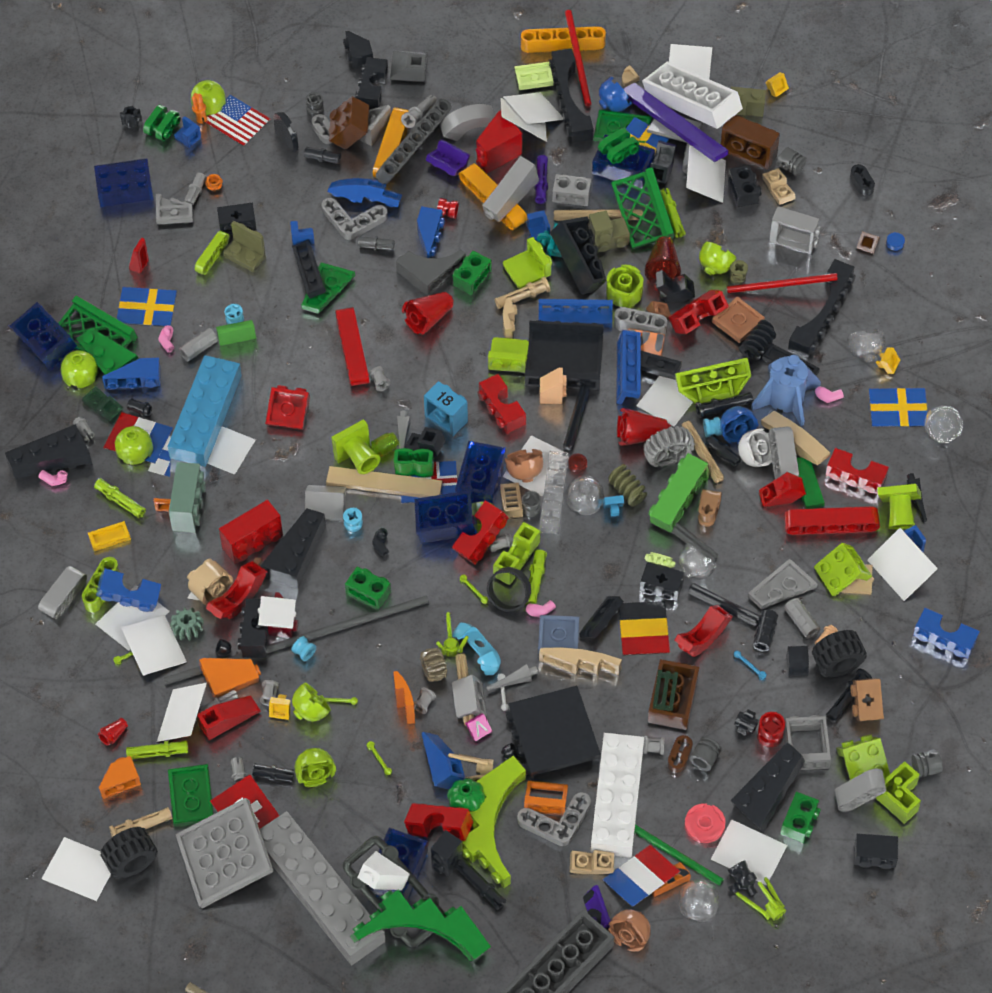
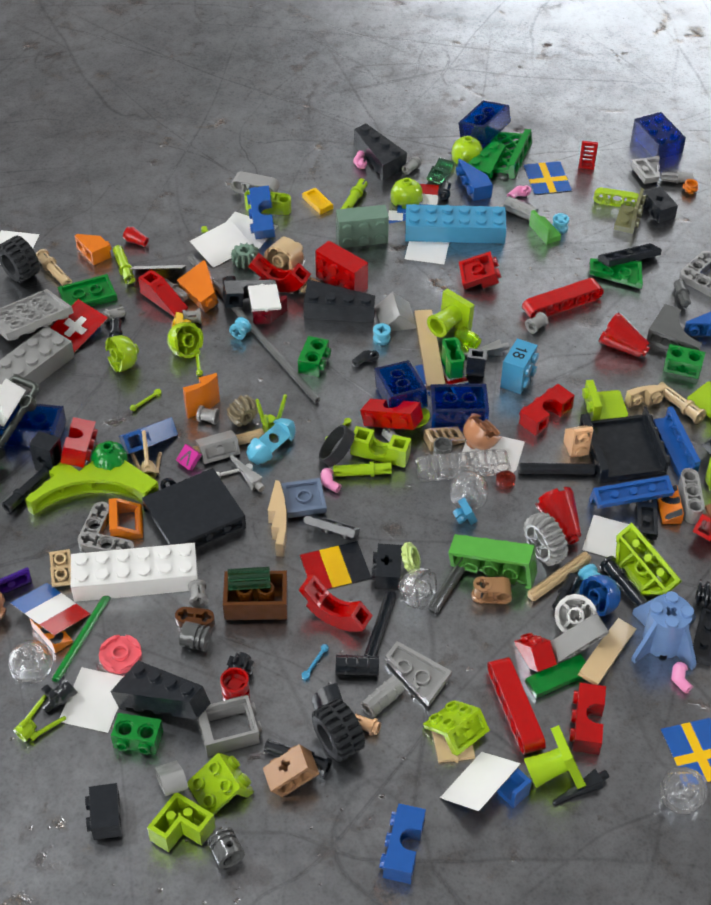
camera: 75 degrees right, 10 degrees down
blue panel [290,221,315,246] -> none
olive piece [608,464,647,507] -> none

